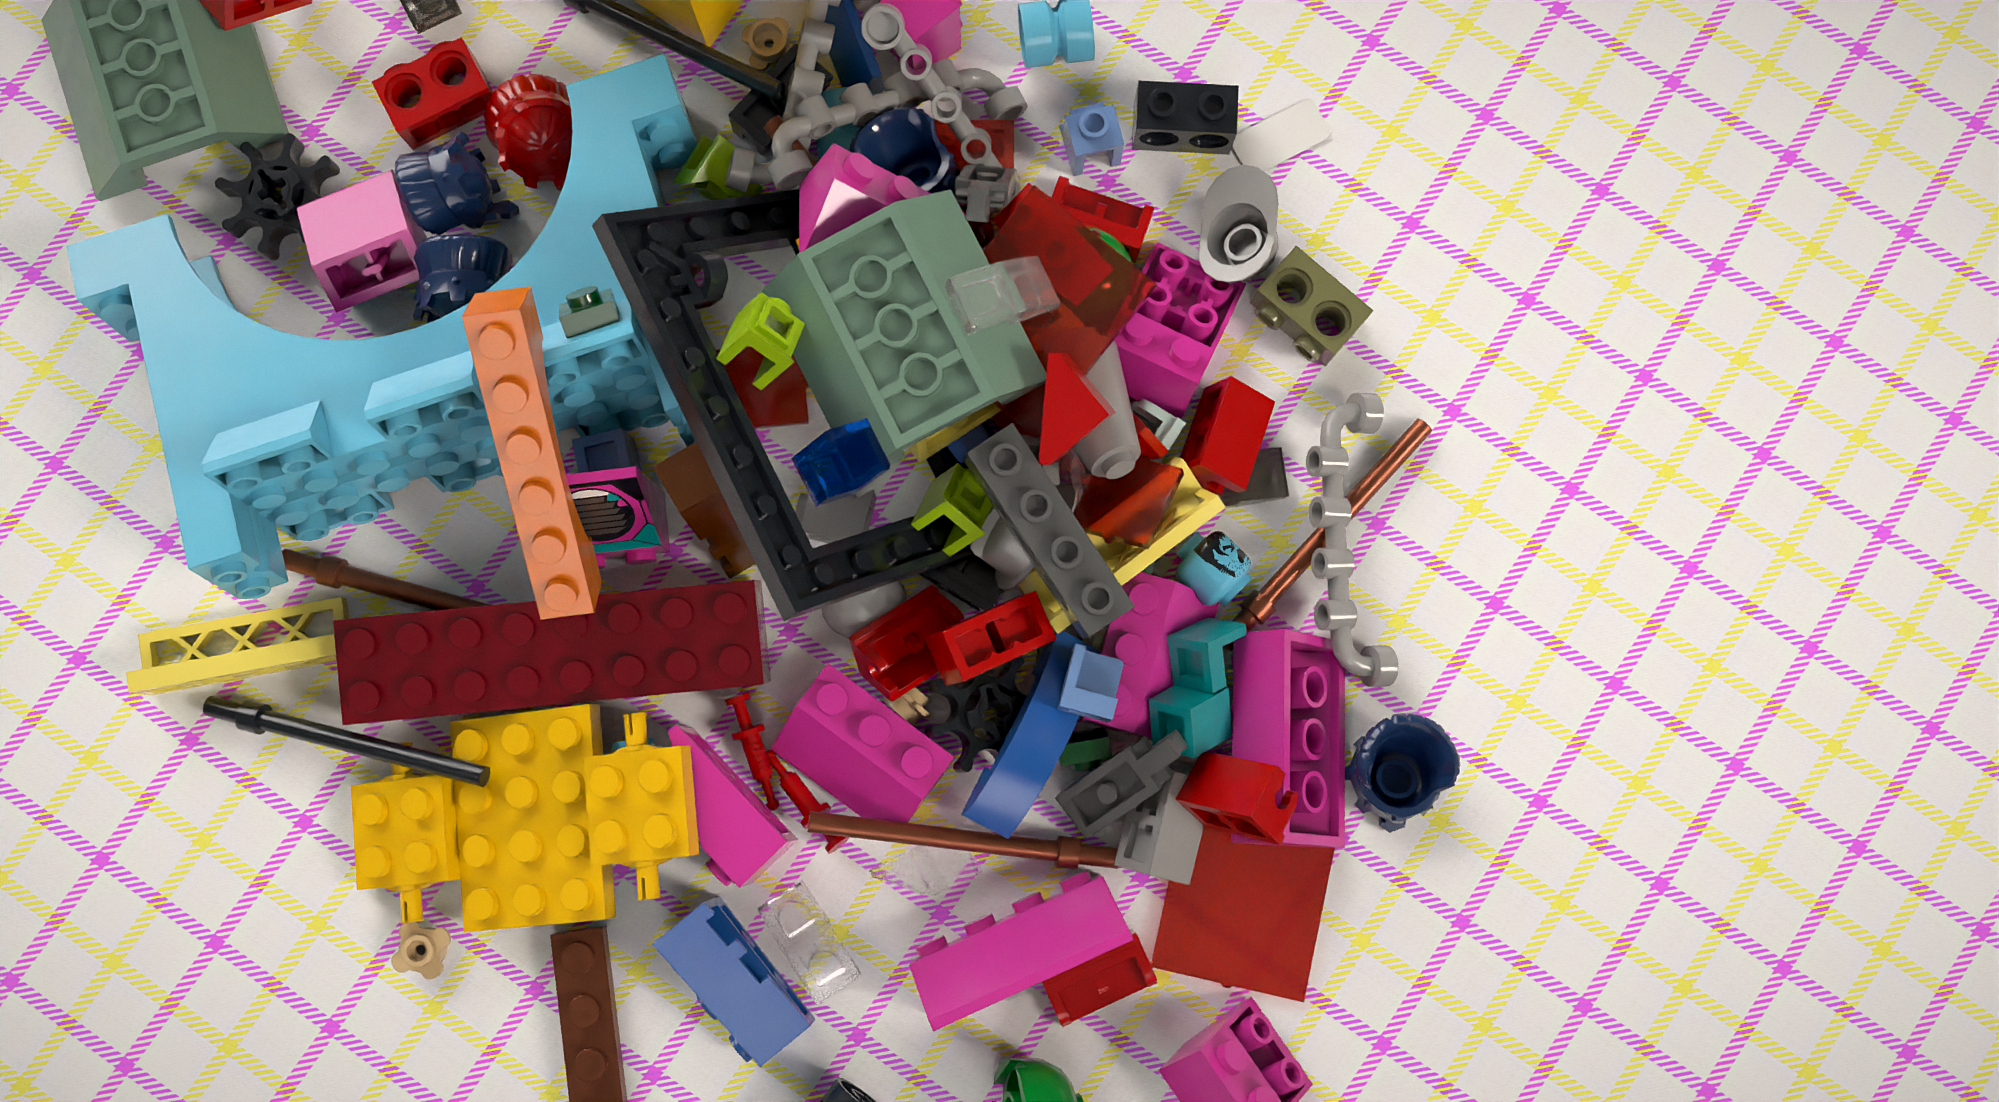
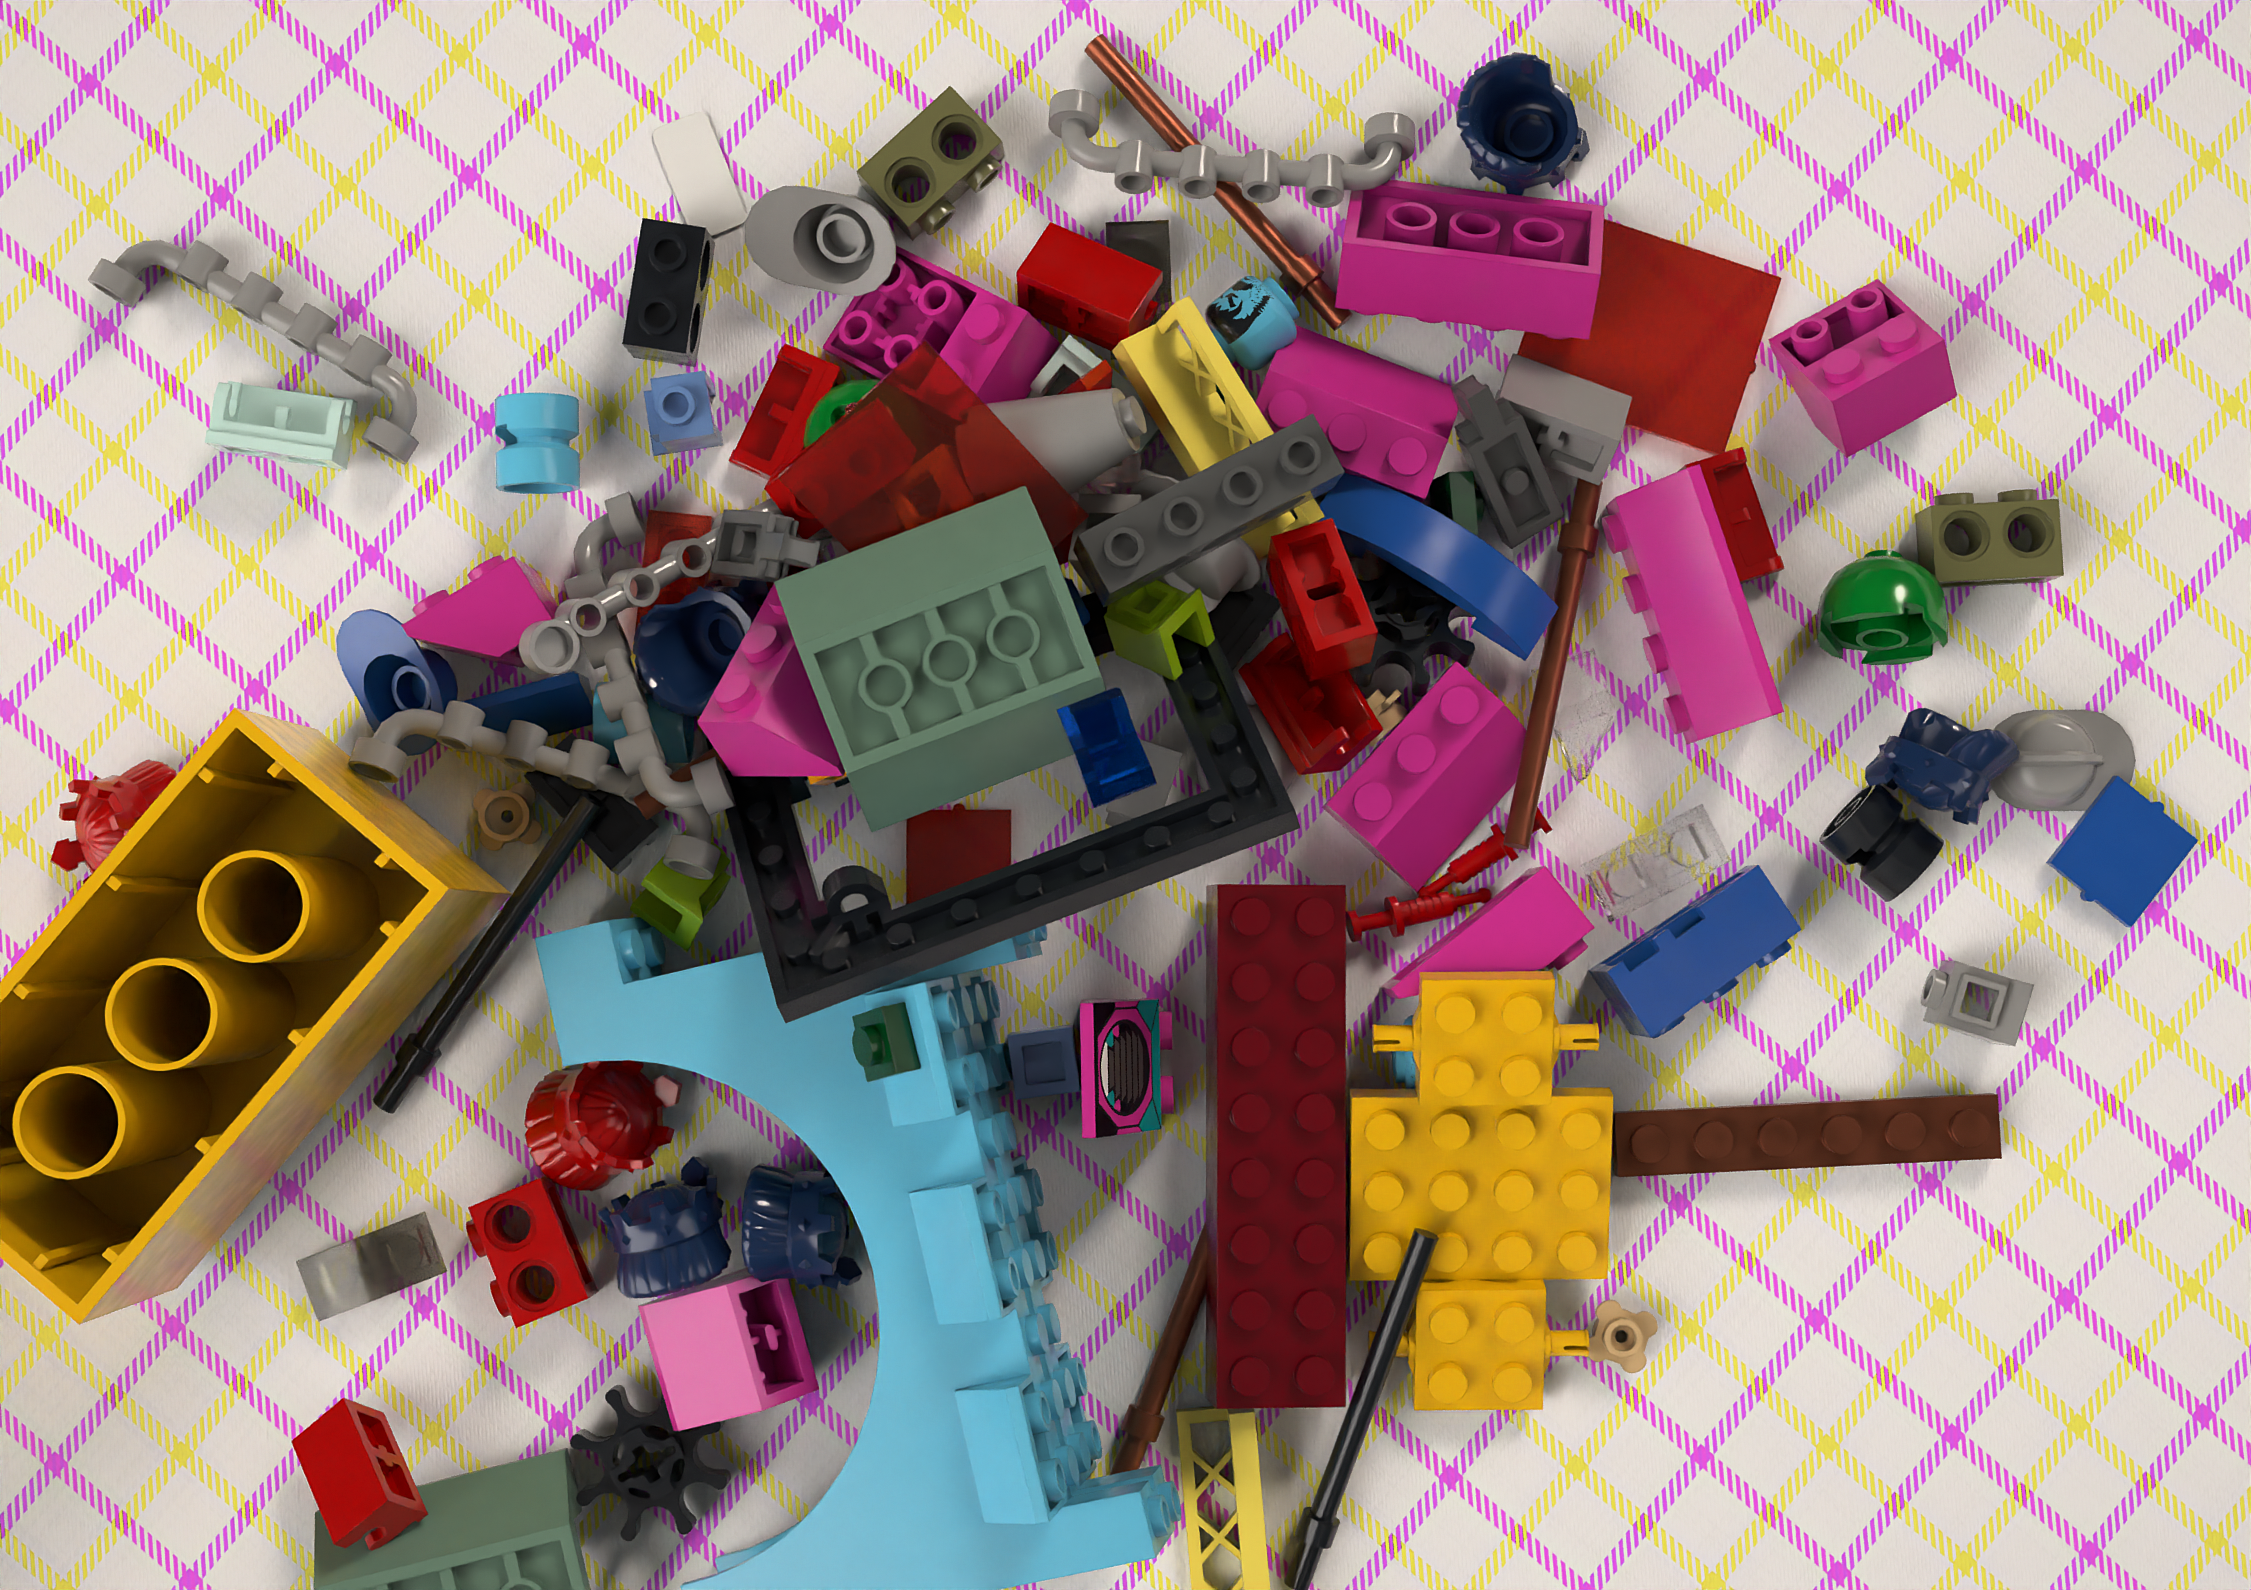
camera: 85 degrees left, 5 degrees up
orange arch [462,286,602,620] -> none
reddish brown wedge [653,442,756,579] -> none
lime window [717,292,805,390] -> none
clear slope [944,256,1061,335] -> none
red slope [1038,352,1116,465] -> none
medium blue panel [1057,643,1124,723] -> none
clear red piece [1073,455,1184,550] -> none
teal panel [1149,685,1232,758] -> none
teal panel [1167,618,1247,693] -> none
red hinge [1175,752,1298,845] -> none

